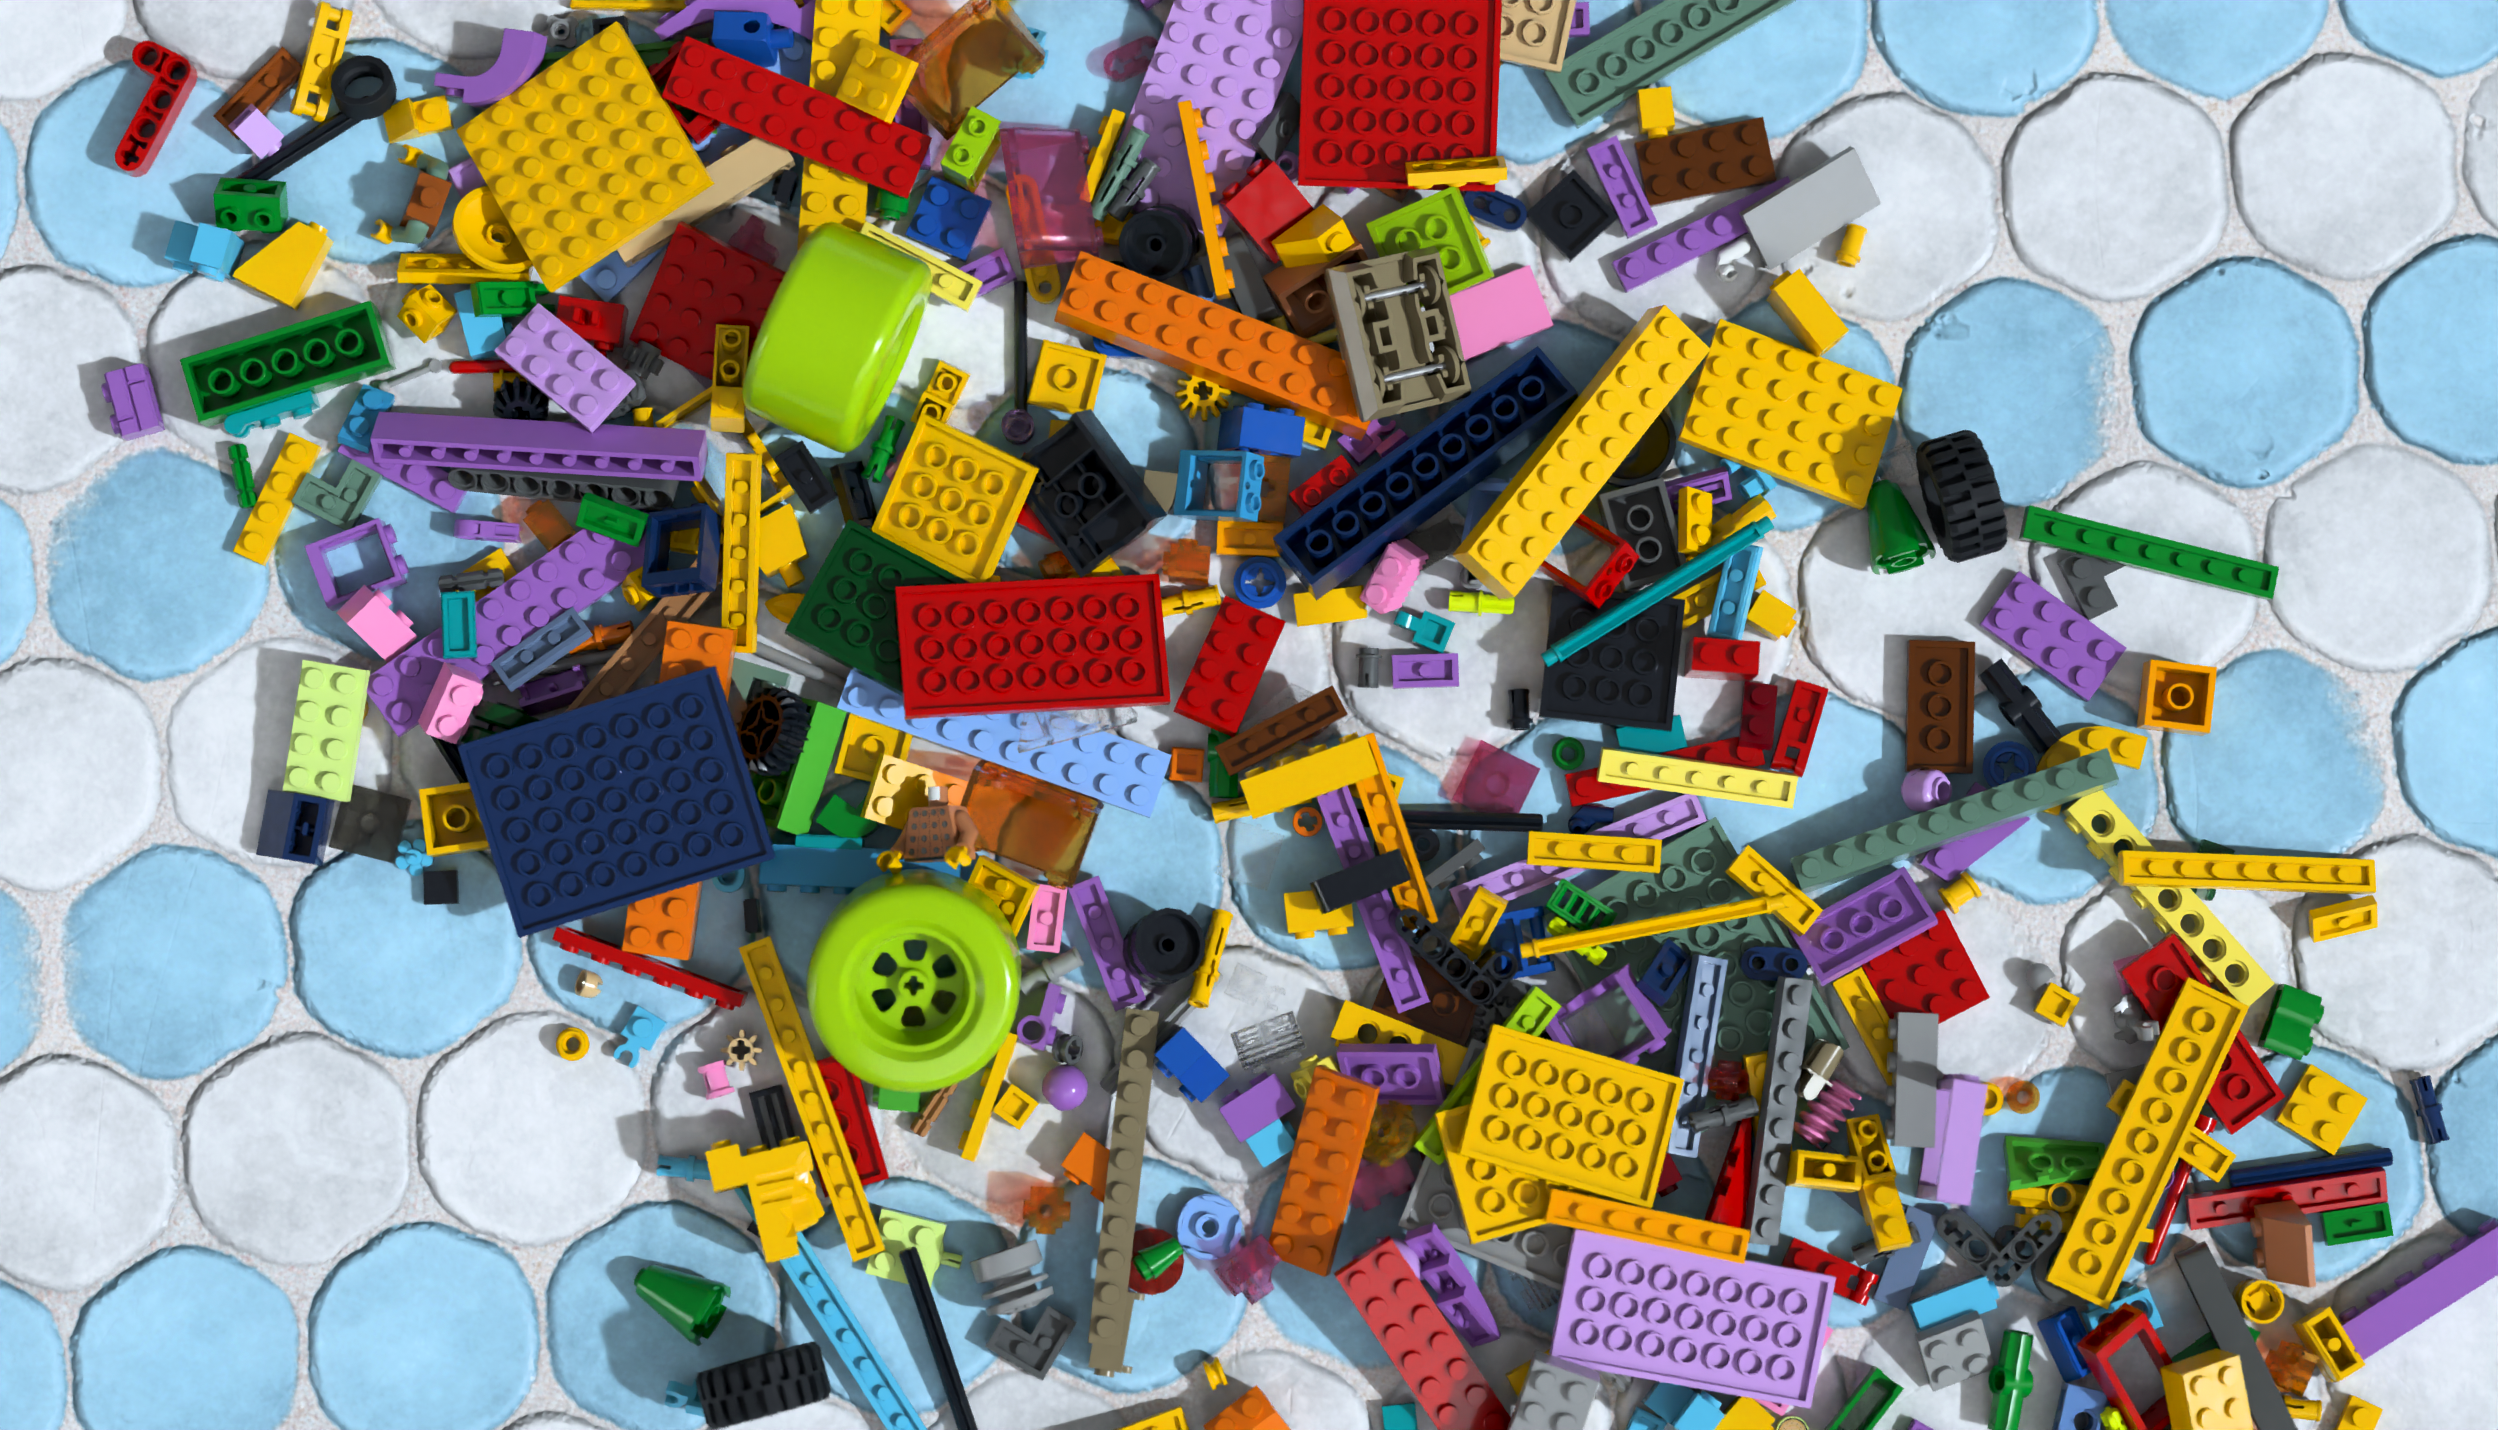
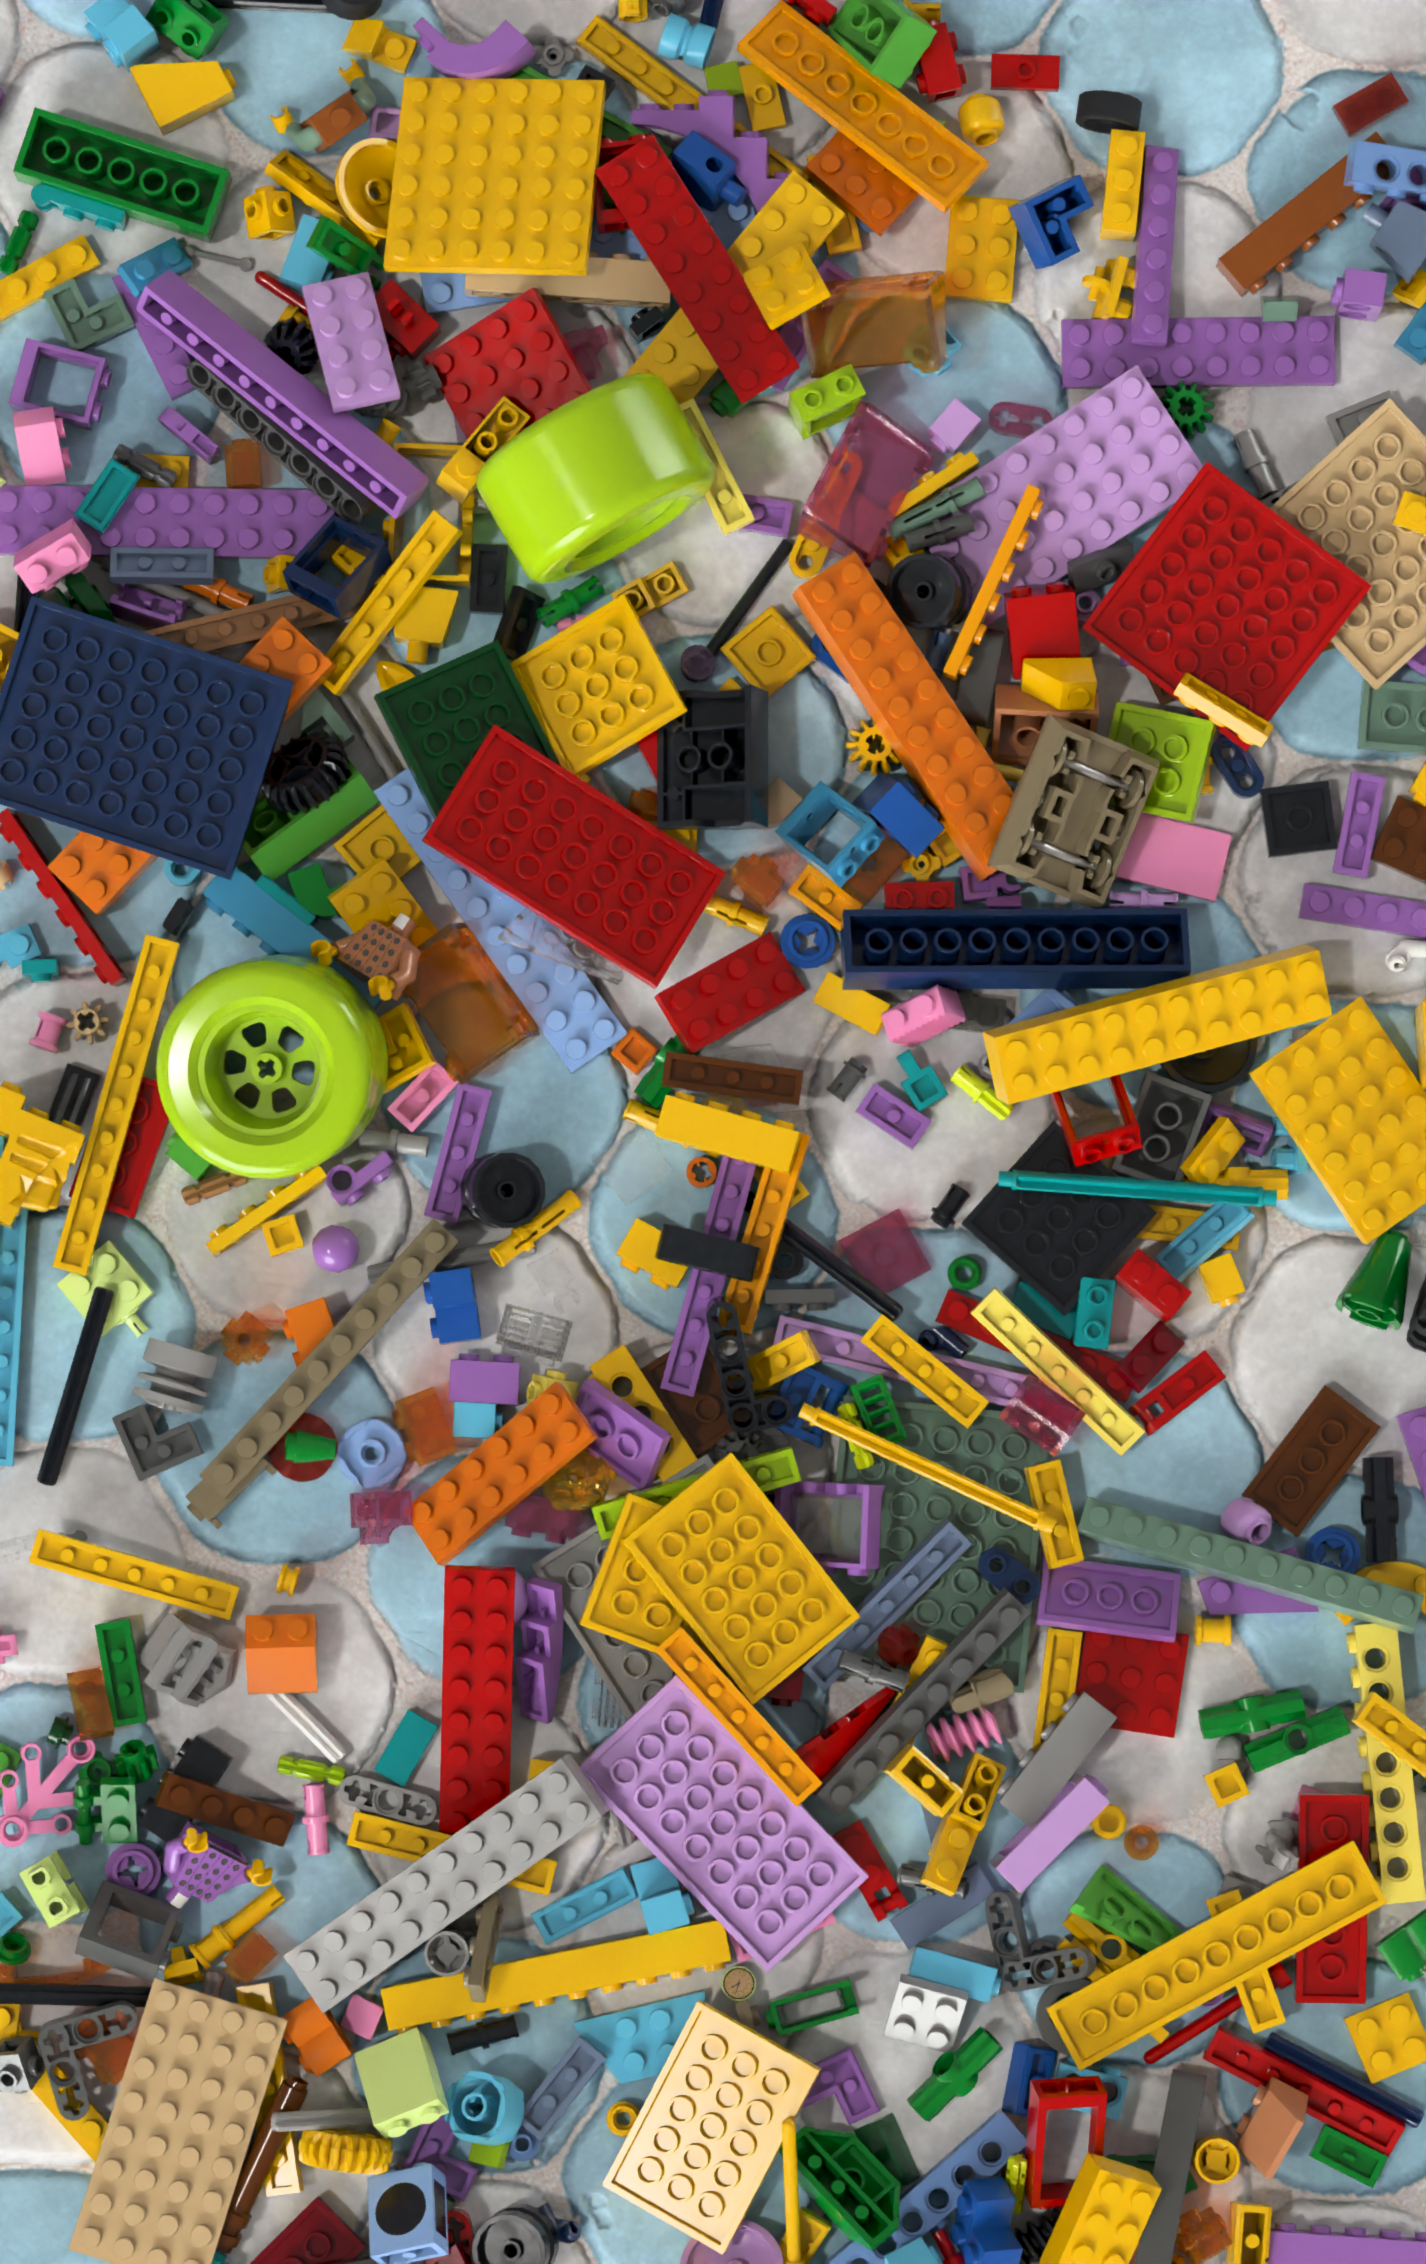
camera: 40 degrees right, 0 degrees up
green plate [575,492,649,547] -> none
blue plate [905,176,992,263] -> none
dark grey bush [1052,1033,1083,1065] -> none
dark blue plate [1635,938,1692,1007] -> none
none -> teal plate [22,959,60,983]
none -> clear orange brick [391,1387,459,1467]
none -> yellow plate [902,847,942,882]
none -> lavender brick [928,397,982,456]
none -> clear pink brick [999,1373,1086,1457]
none -> teal bracket [1073,1277,1116,1350]
none -> lavender pin [1108,890,1178,909]
none -> green piece [1197,1689,1306,1740]
none -> green piece [1243,1705,1351,1773]

